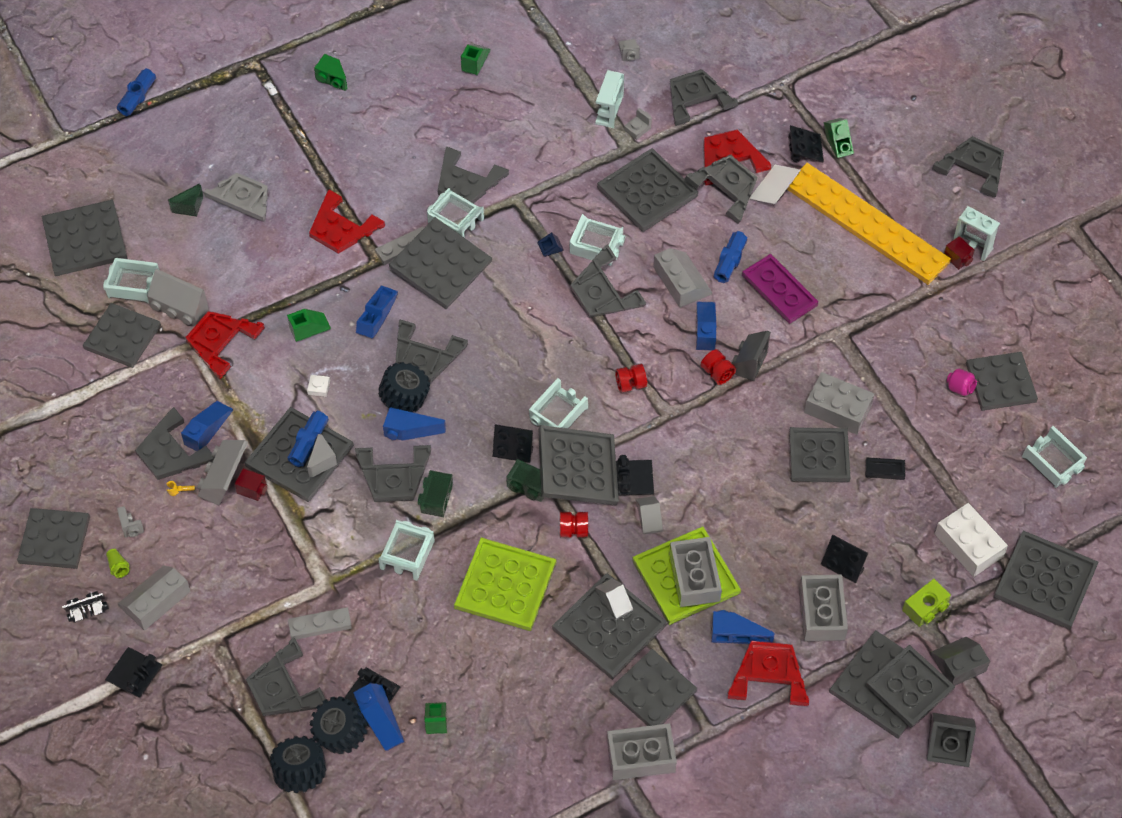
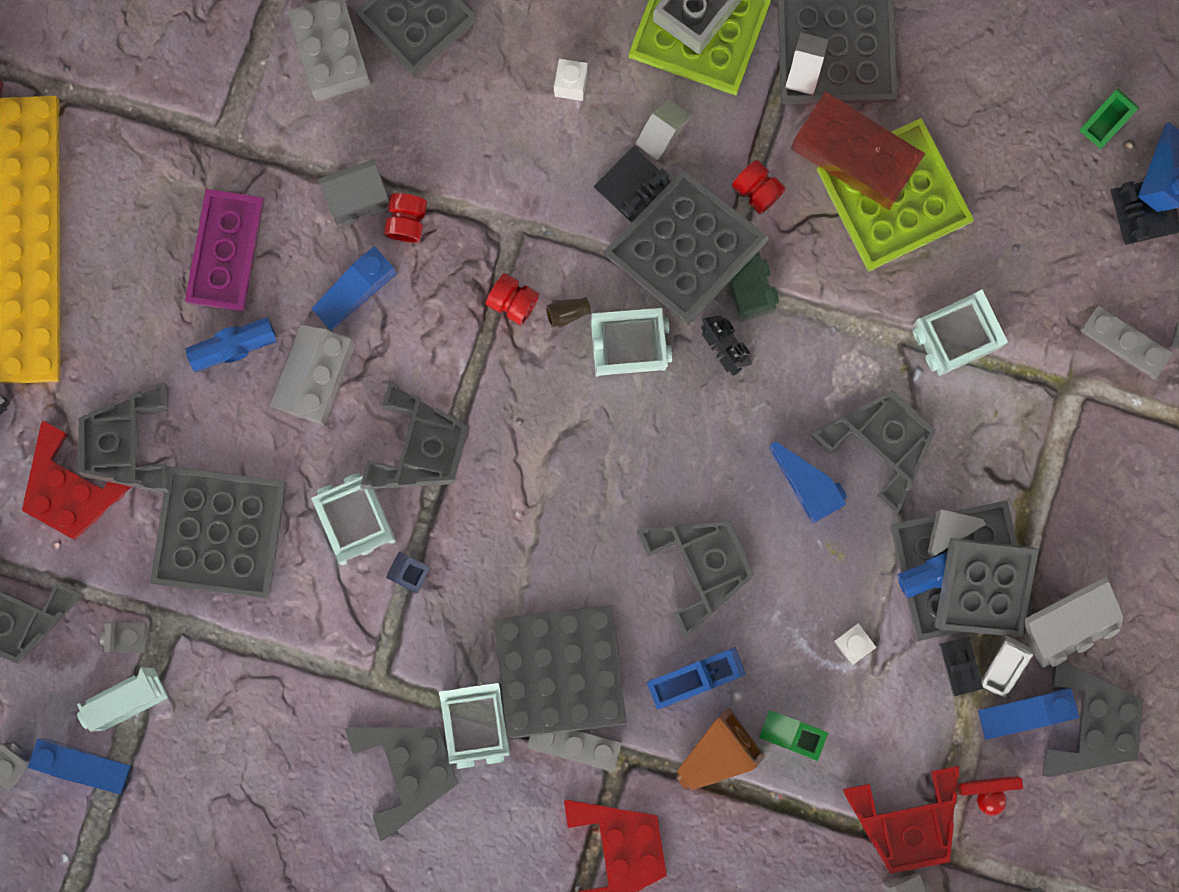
camera: 130 degrees left, 25 degrees up
yellow hand [166,481,195,496] -> none
dark red brick [235,468,267,501] -> none
black wheel [378,362,430,412] -> none
clear green brick [418,470,453,517] -> none
white sticker [749,165,801,204] -> none
none -> blue slope [27,738,131,794]
none -> dark brown cone [546,297,591,328]
none -> white brick [554,59,588,101]
none -> dark orange slope [676,708,765,790]
none -> clear red brick [791,91,925,210]
none -> dark grey plate [935,538,1039,637]
none -> black hips [939,636,984,697]
none -> red tile [957,776,1023,816]
none -> tile [981,636,1034,699]

